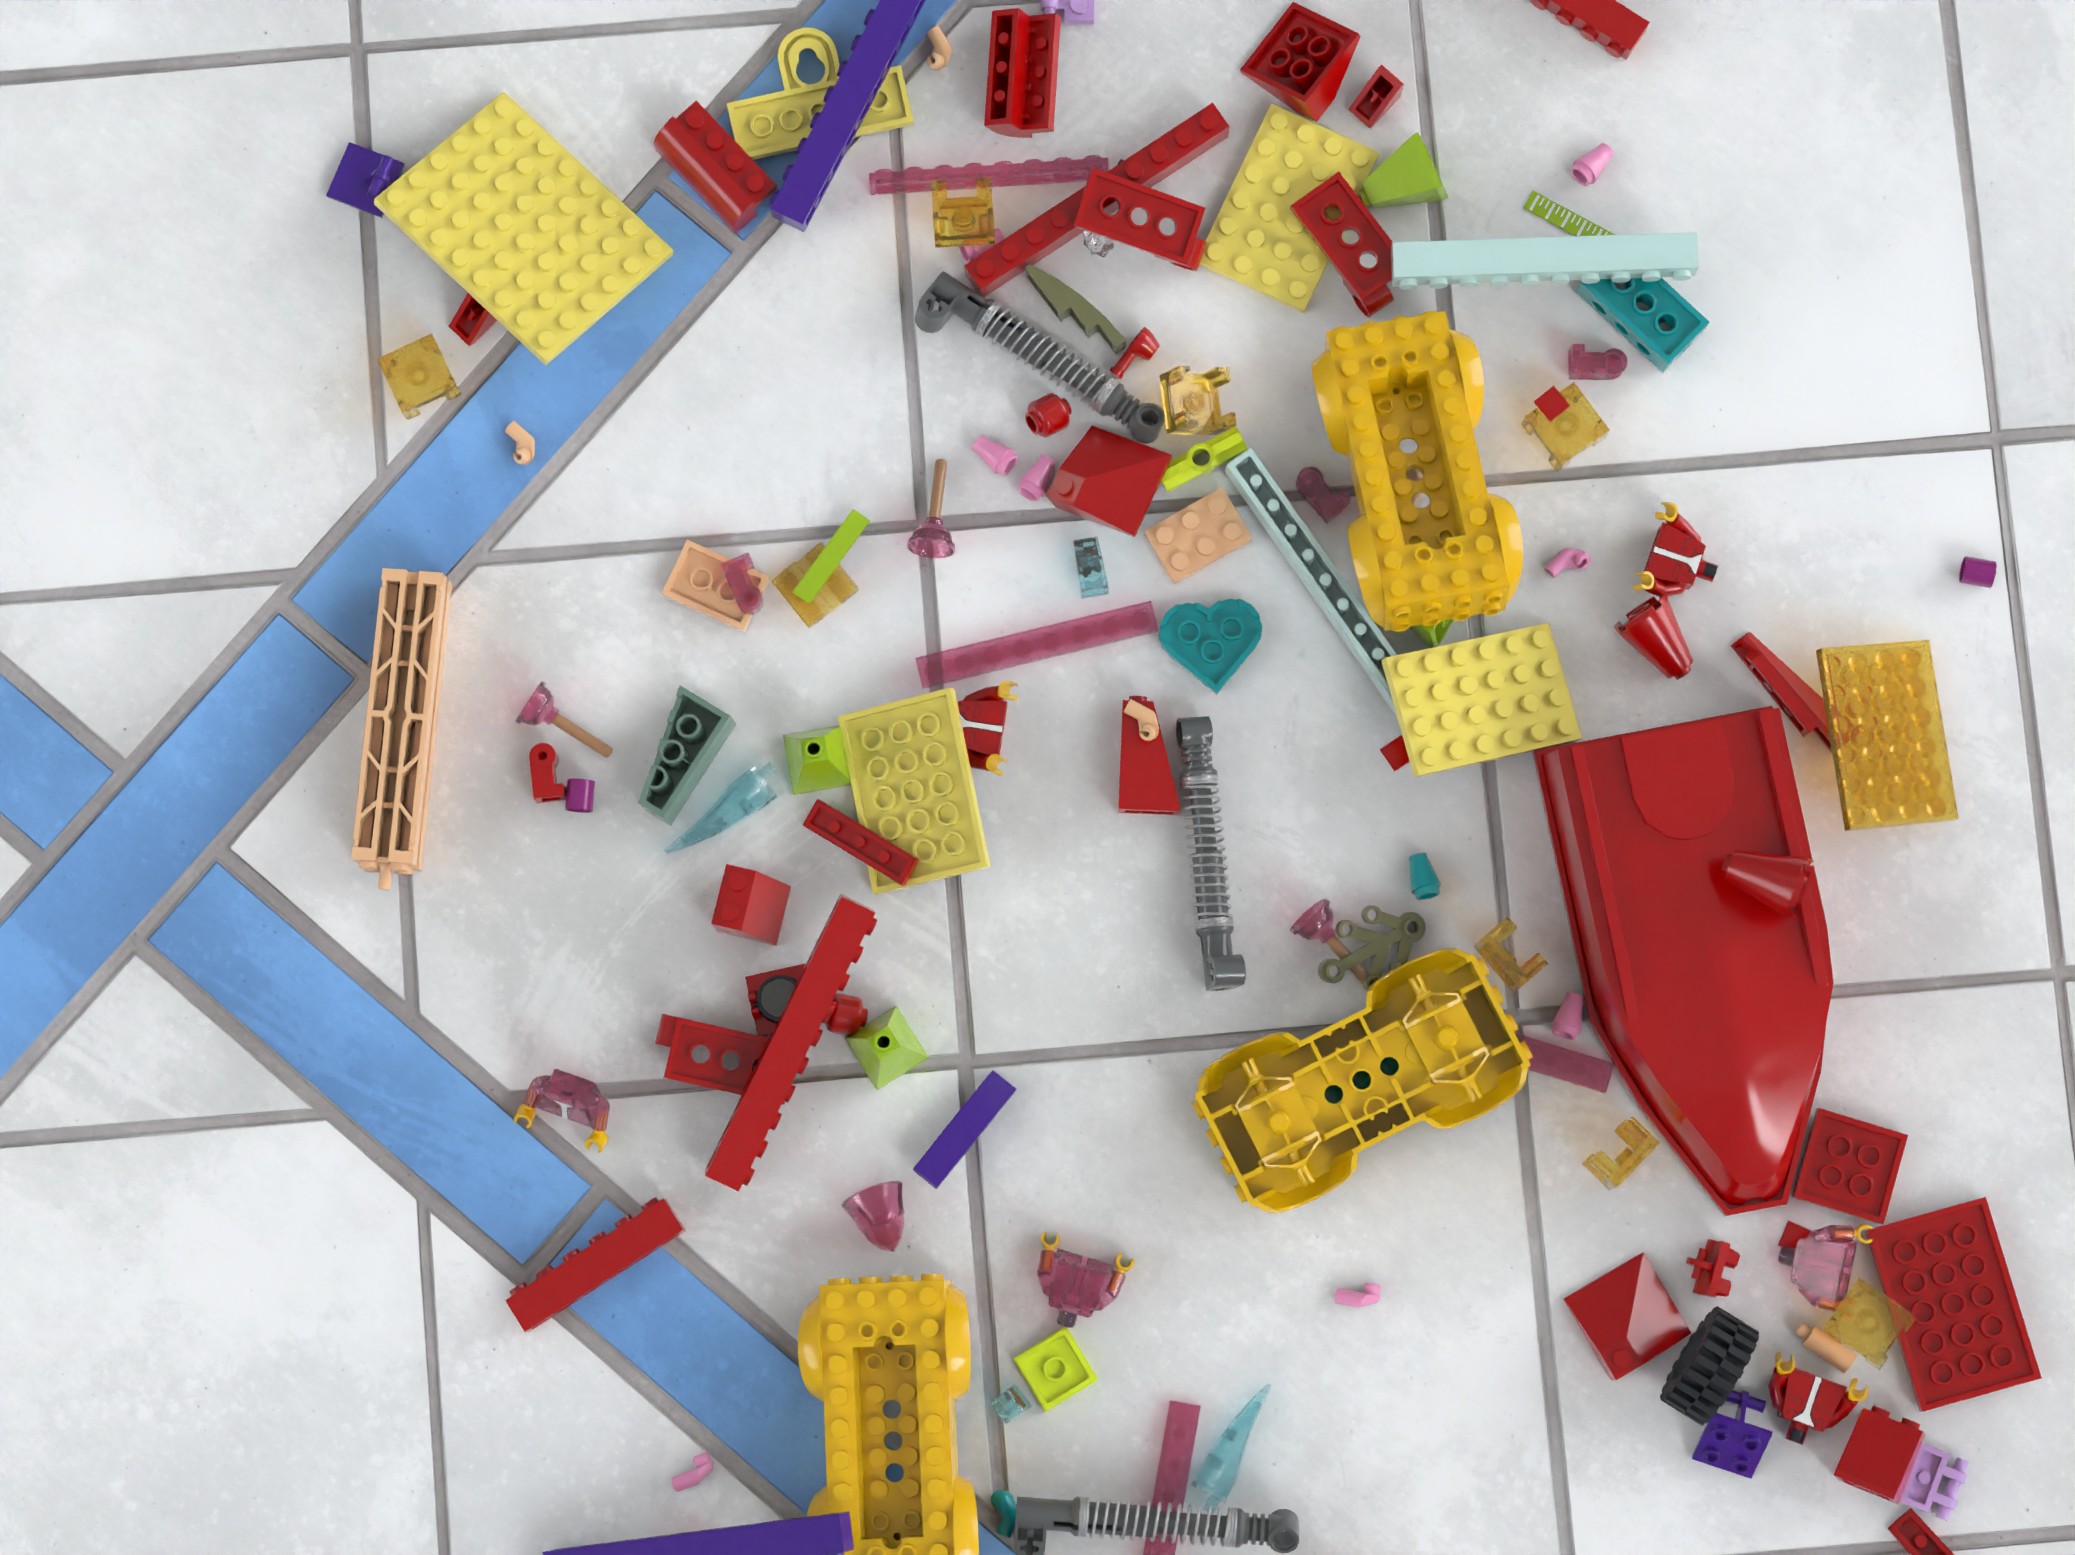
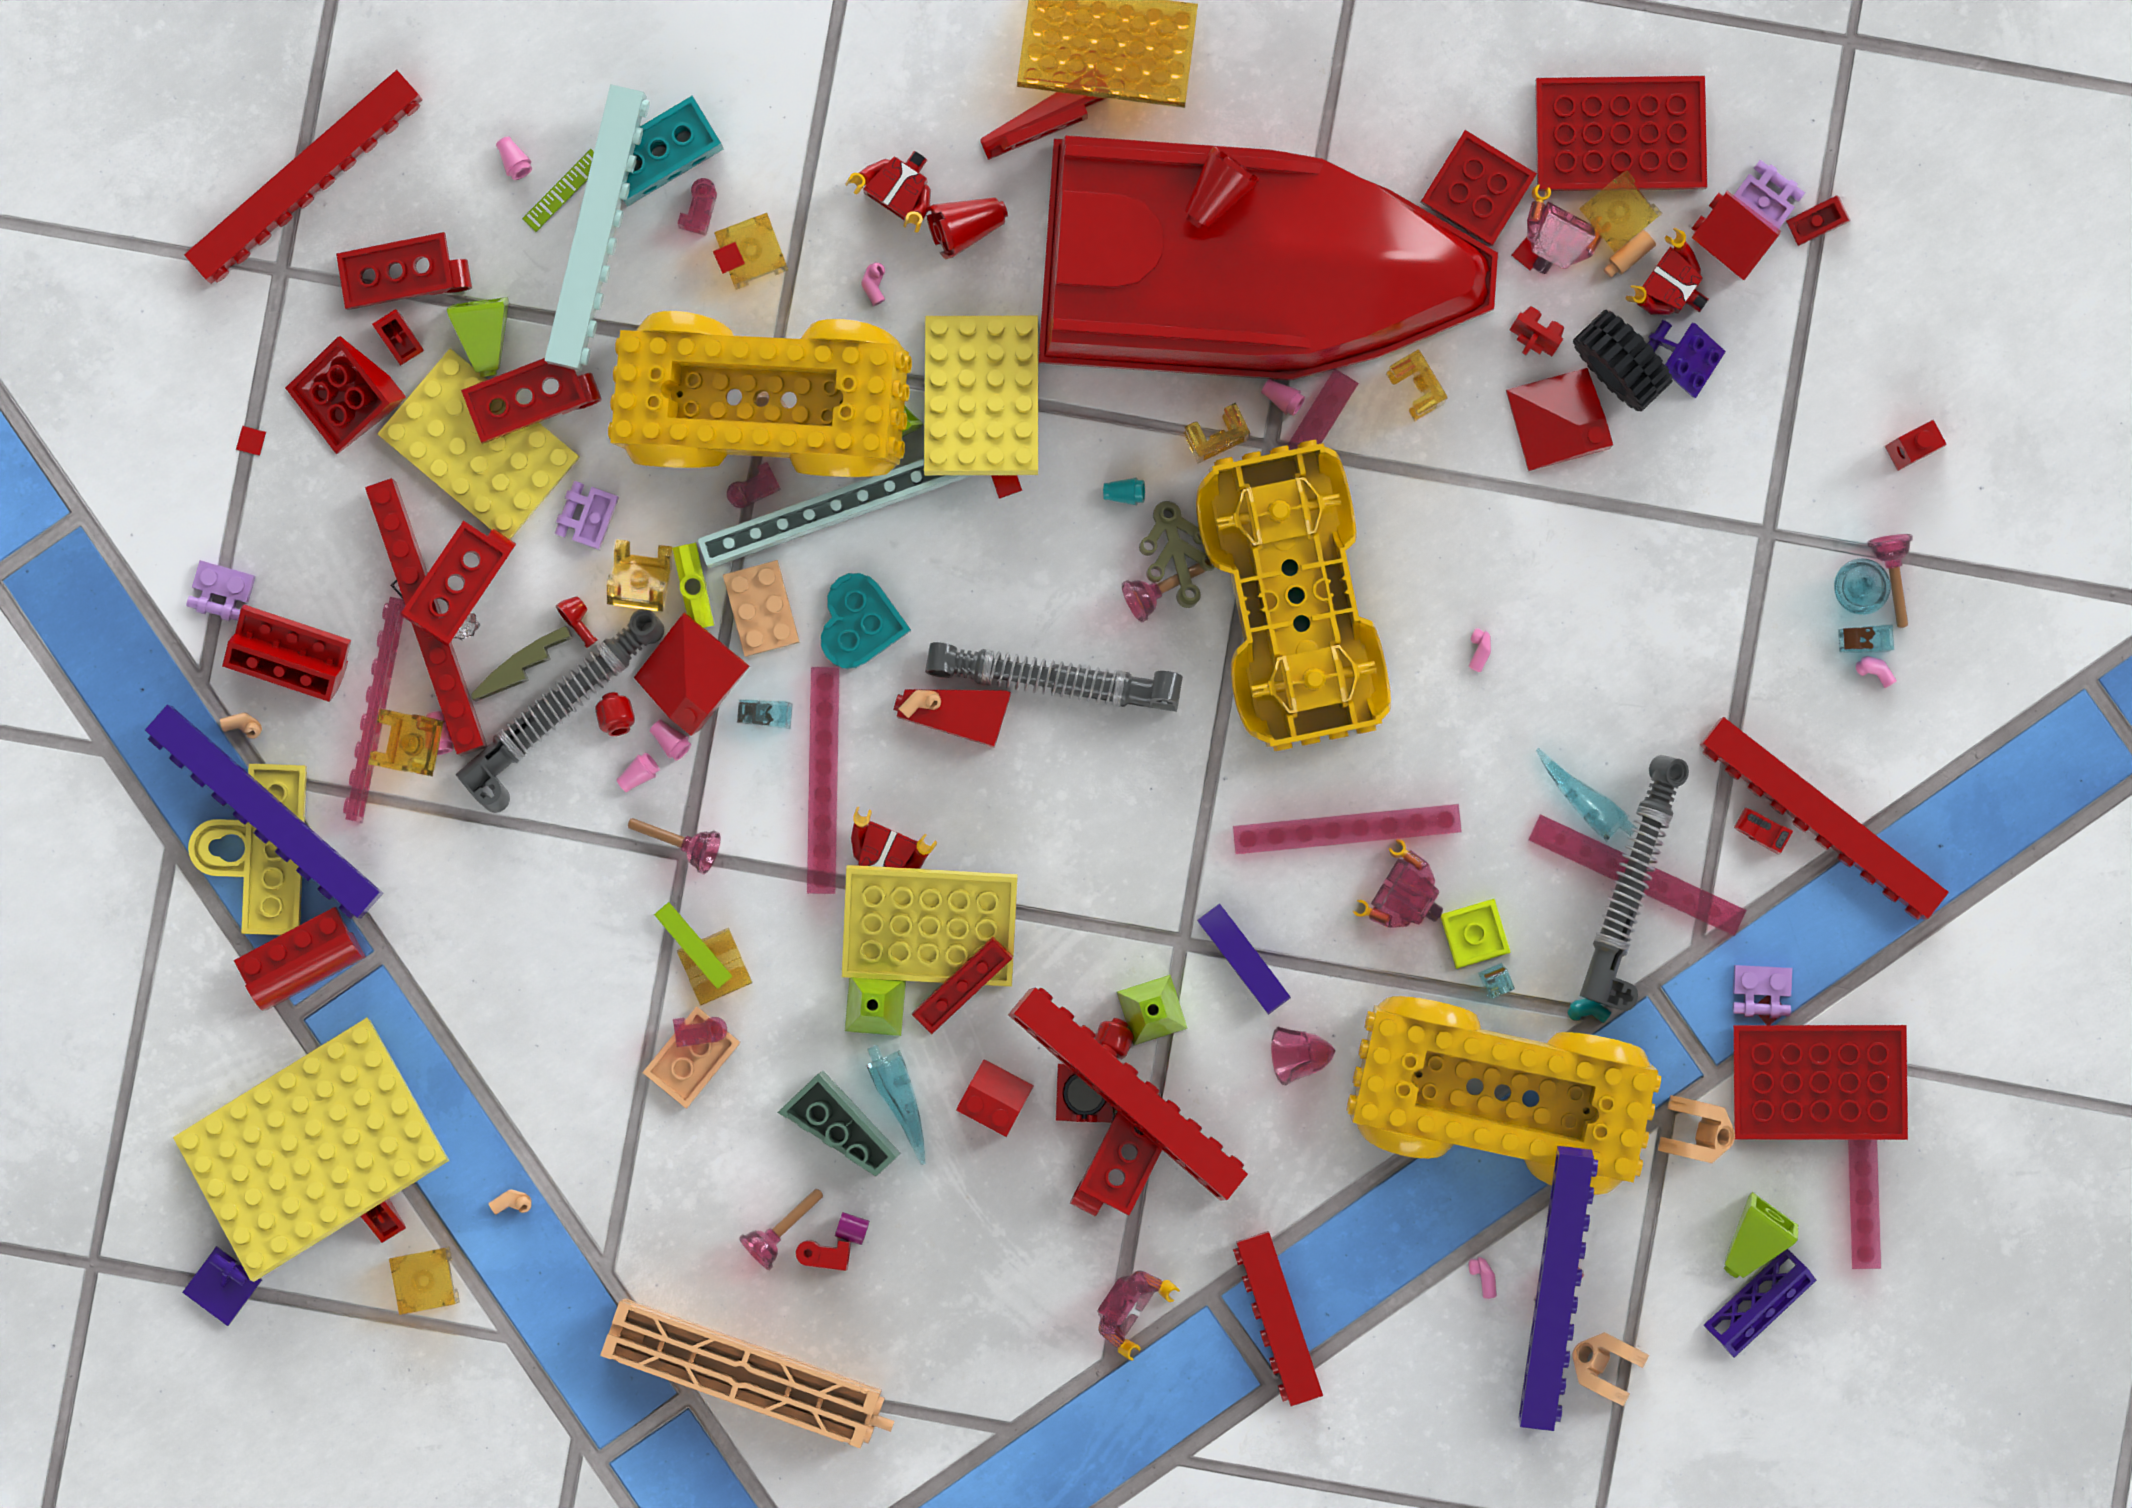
camera: 75 degrees left, 5 degrees up
none -> red hinge [336,232,472,310]
none -> lavender plate [554,481,619,550]
none -> clear pink plate [1233,804,1462,855]

